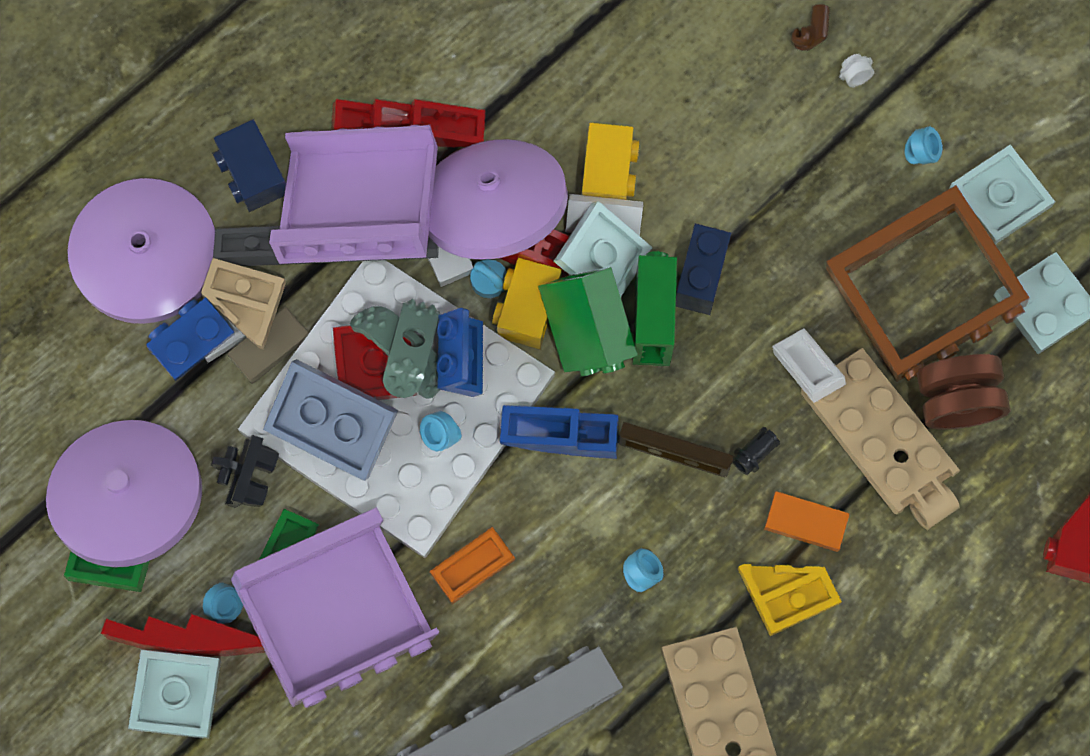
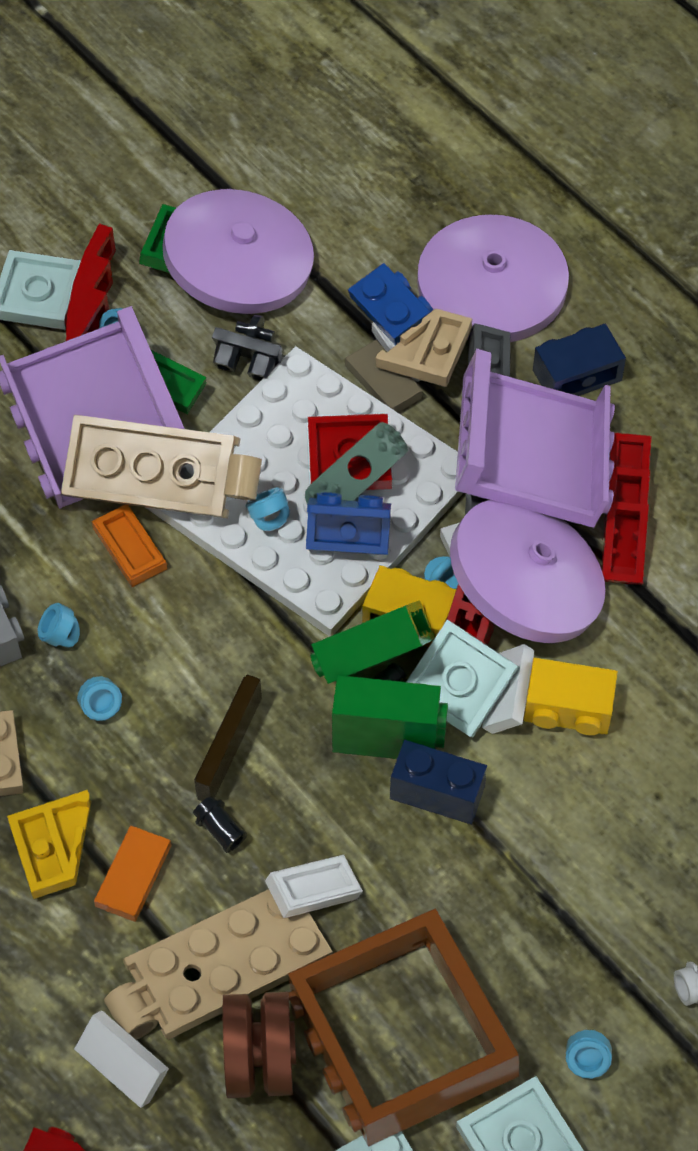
camera: 95 degrees right, 15 degrees down
sand blue plate [263,359,399,481] -> none
sand green piece [383,299,440,398] -> none
blue slope [500,405,619,459] -> none
none -> medium azure tile [38,603,80,648]
none -> tan hinge [61,415,262,519]
none -> white tile [74,1010,169,1108]

